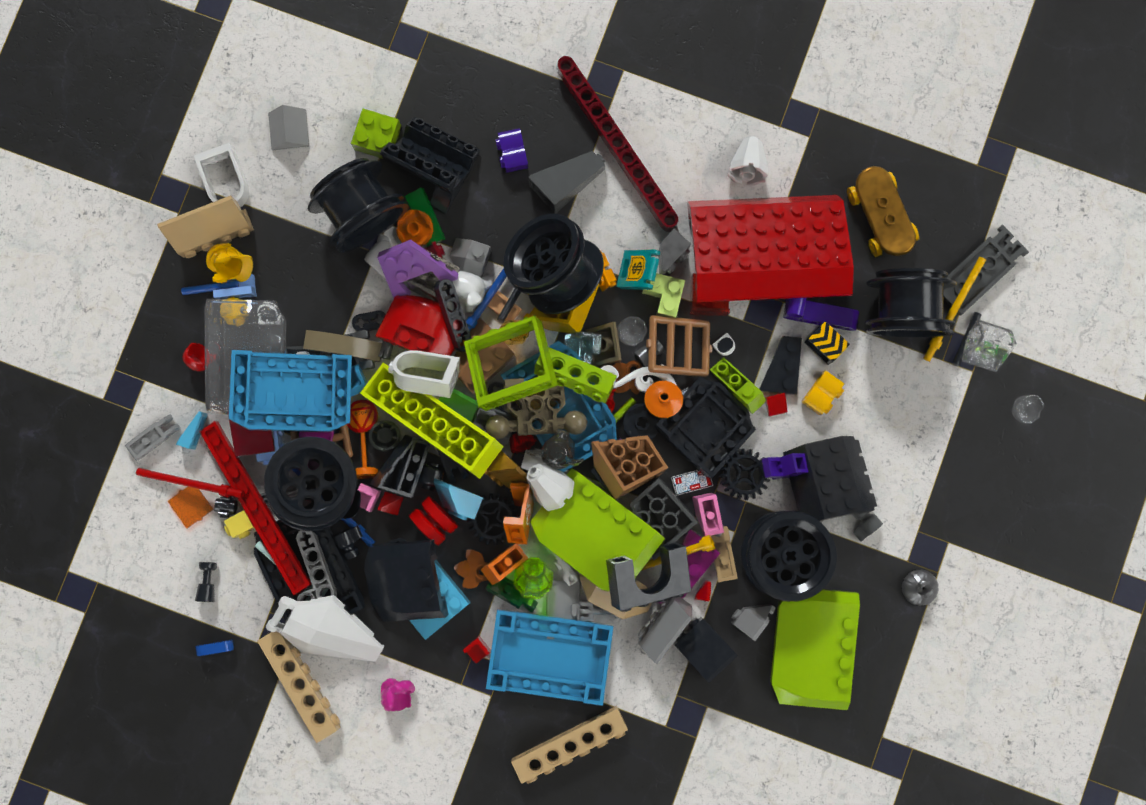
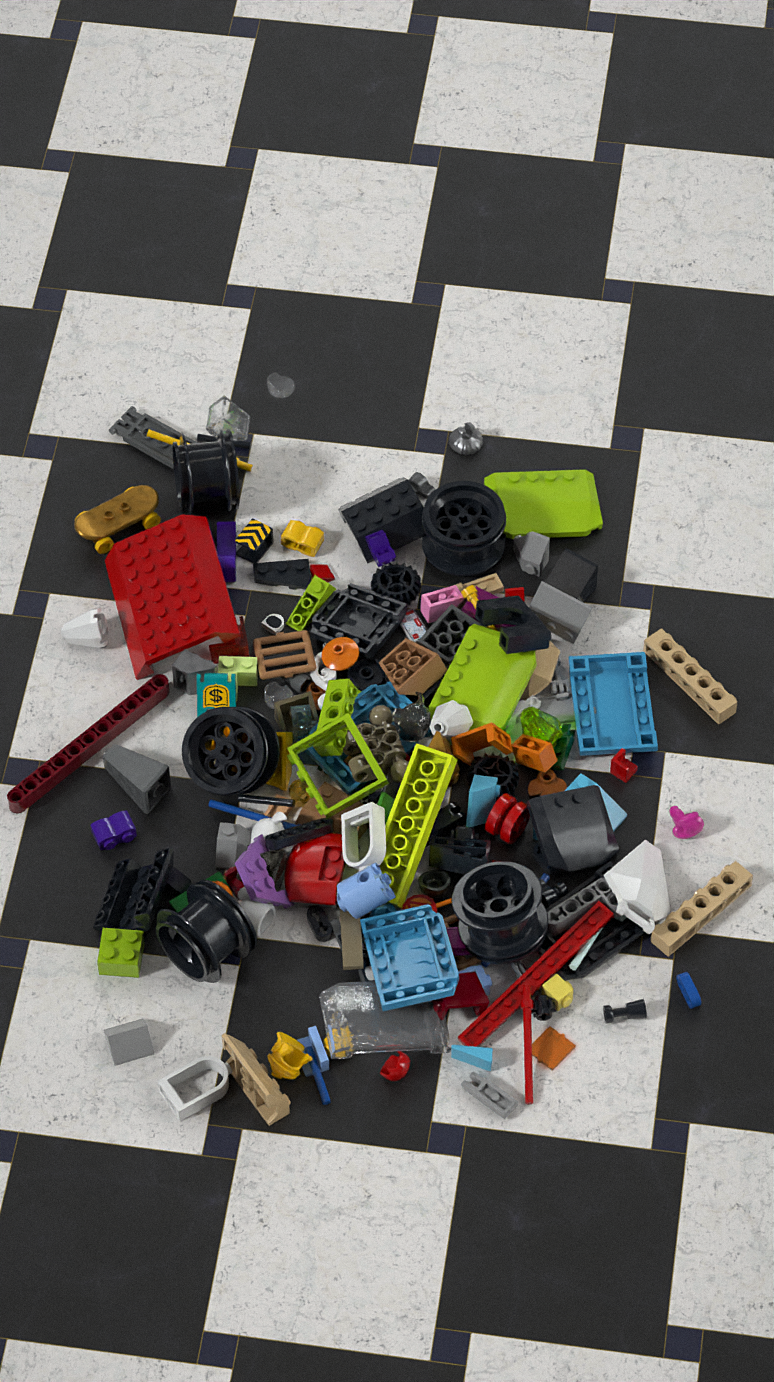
camera: 100 degrees left, 30 degrees down
none -> light blue cylinder [337,862,396,919]

